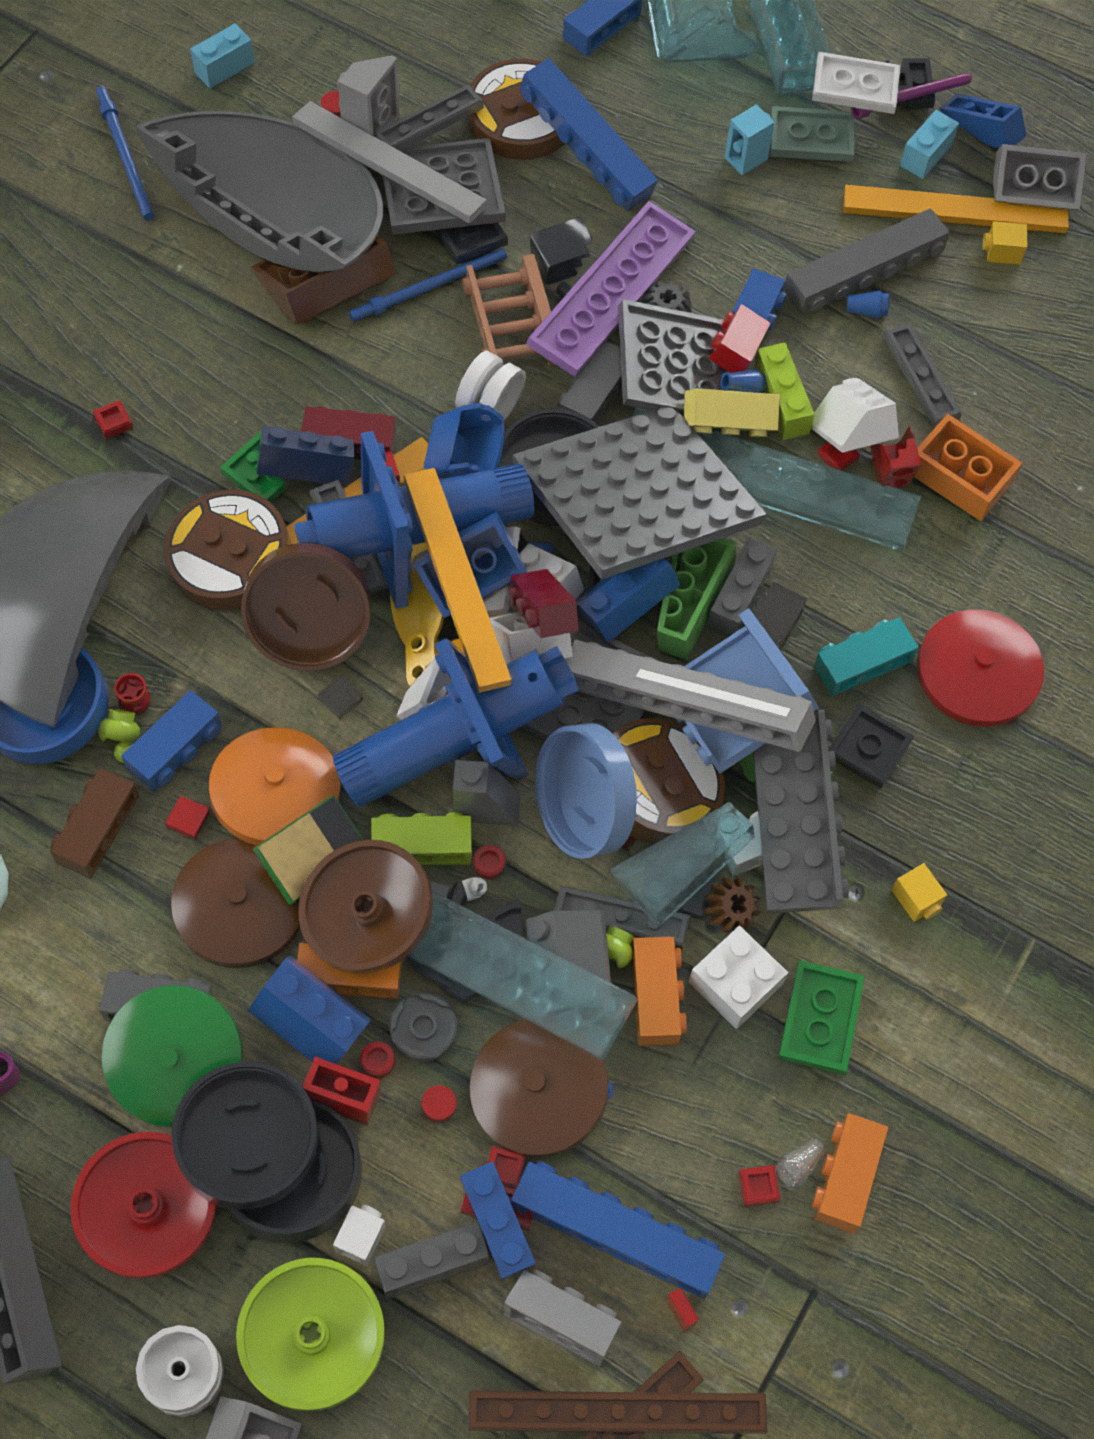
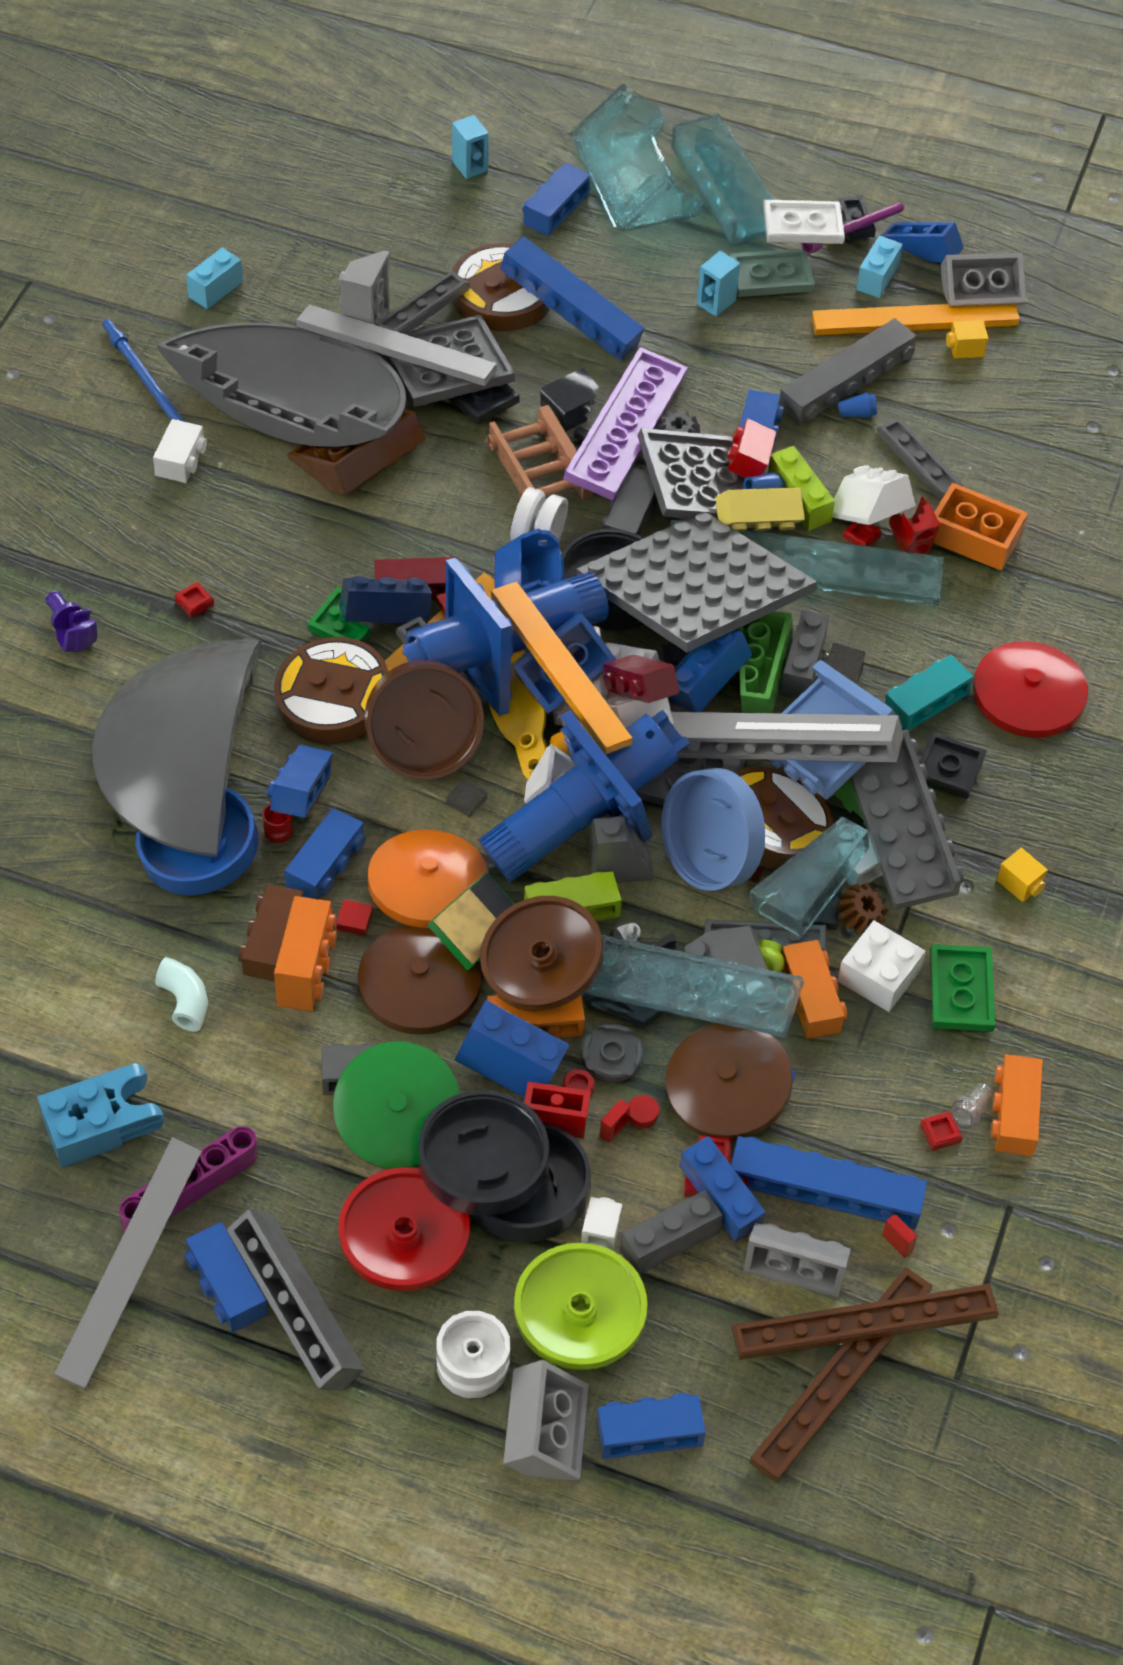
camera: 10 degrees left, 10 degrees down
lime animal [98,709,140,763] -> none
red tile [321,91,341,118] -> none
blue bar [349,248,507,322] -> none
red tile [473,845,506,880] -> none
none -> white brick [153,419,207,483]
none -> blue brick [268,745,333,818]
none -> orange brick [274,896,337,1012]
none -> red tile [599,1099,630,1143]

